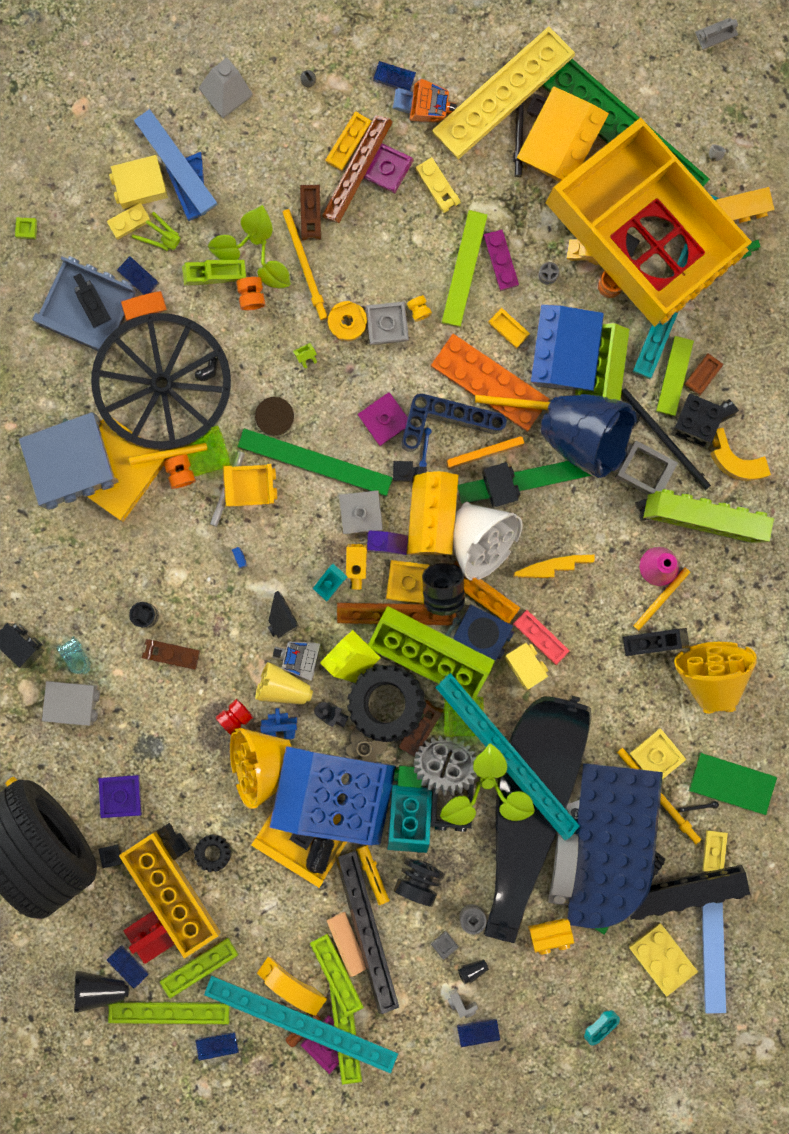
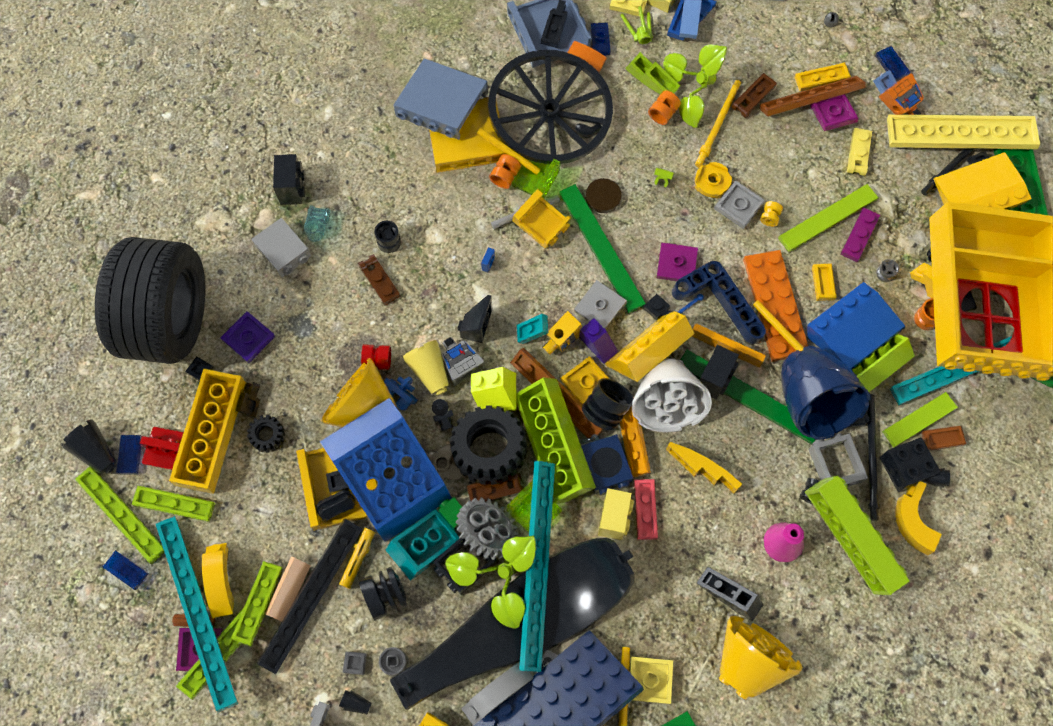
camera: 45 degrees right, 15 degrees down
yellow bar [633,567,691,631] -> none

